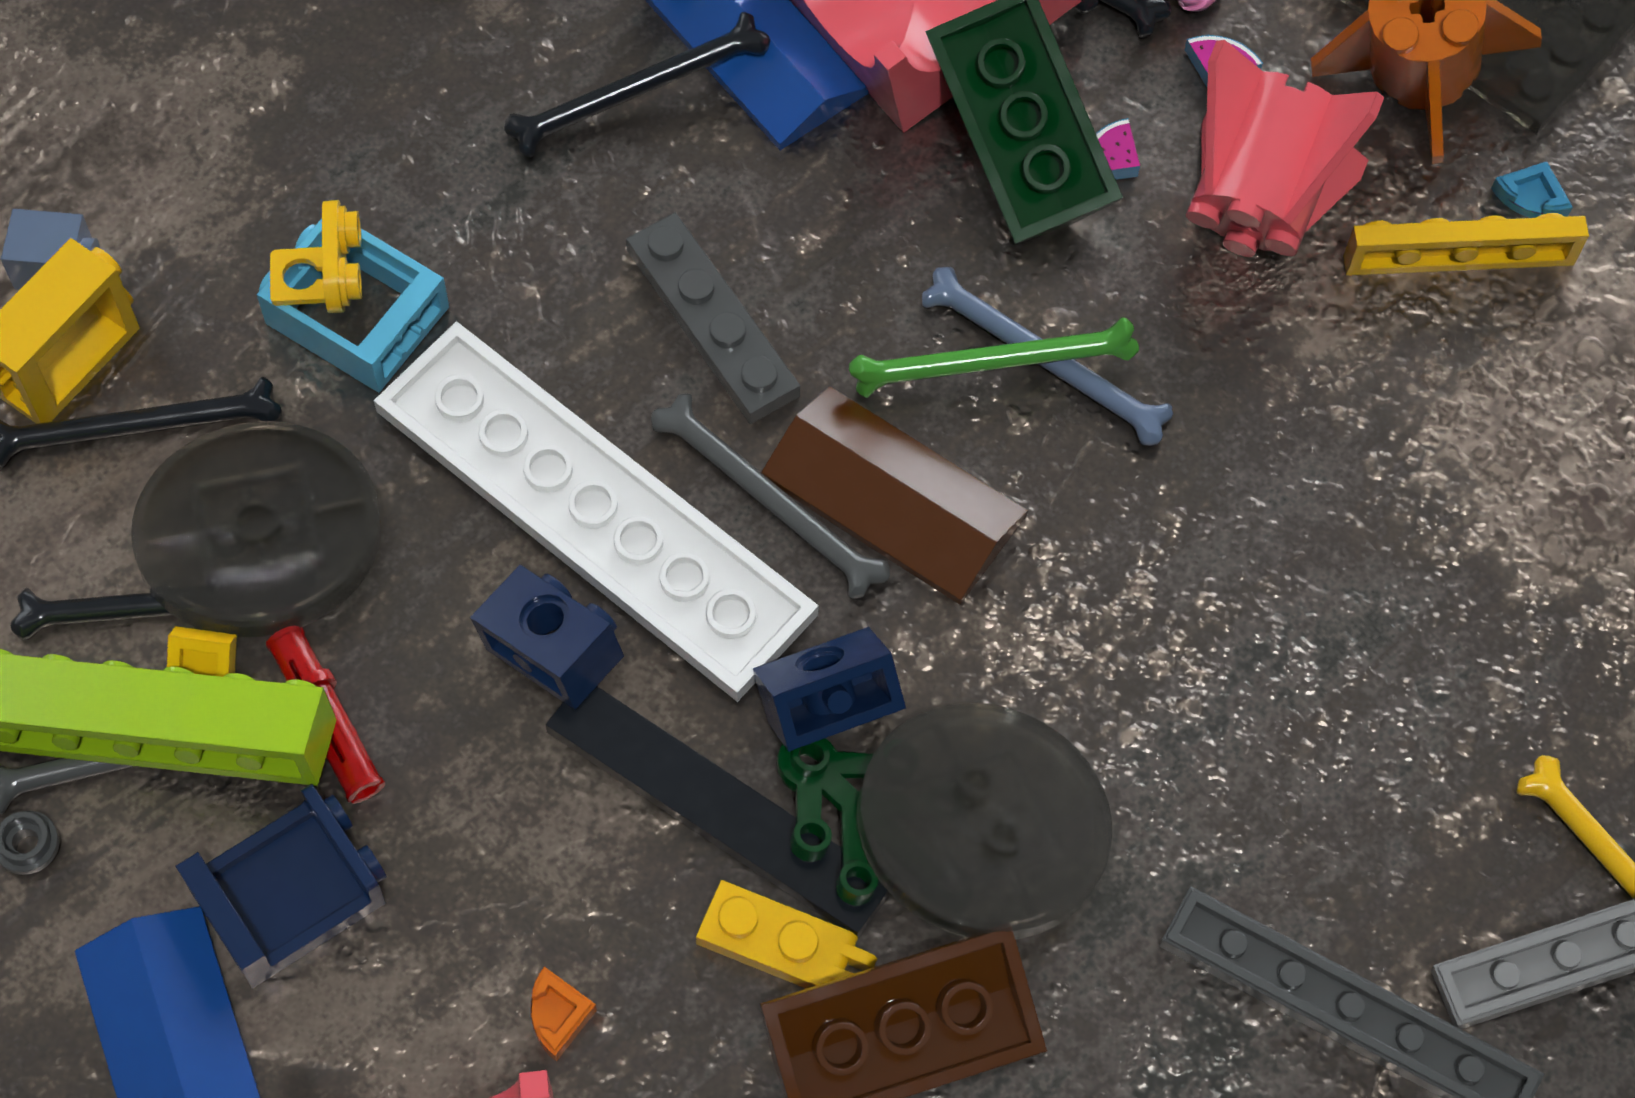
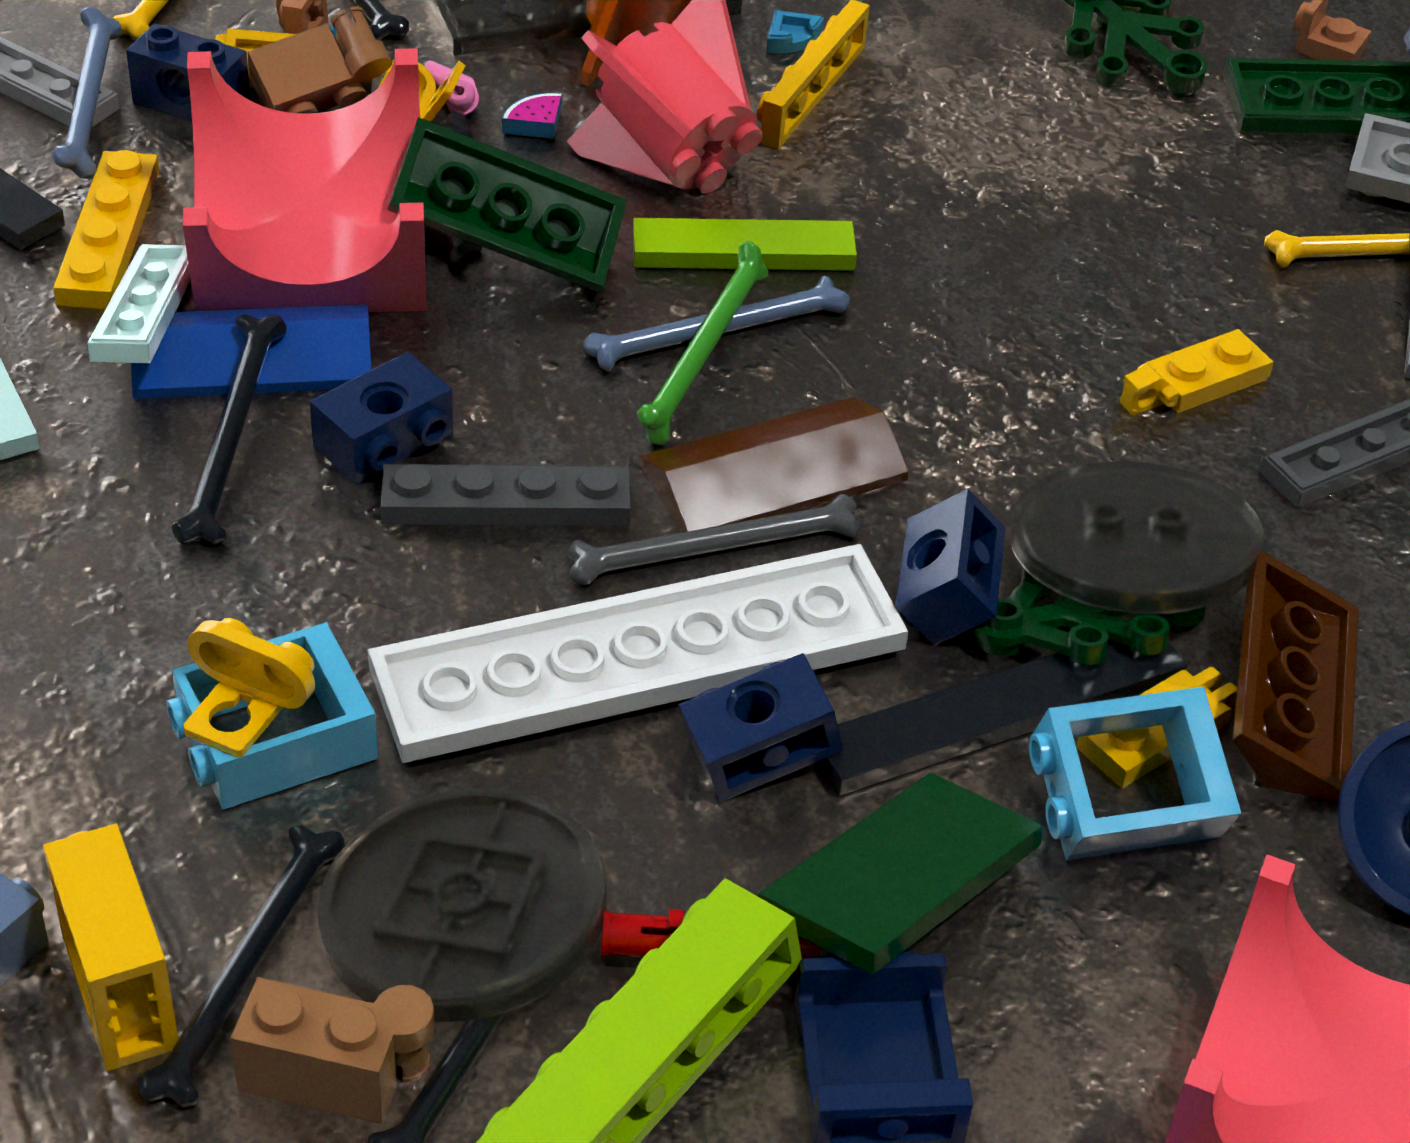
camera: 60 degrees left, 20 degrees down
yellow plate [167,626,237,677] -> none
orange tile [531,966,597,1062] -> none
none -> medium nougat hinge [230,977,435,1124]
none -> dark blue brick [310,352,453,485]
none -> lime tile [633,218,857,271]
none -> dark green tile [758,772,1043,975]
none -> medium azure window [1029,686,1242,861]
none -> yellow hinge [1119,329,1274,416]

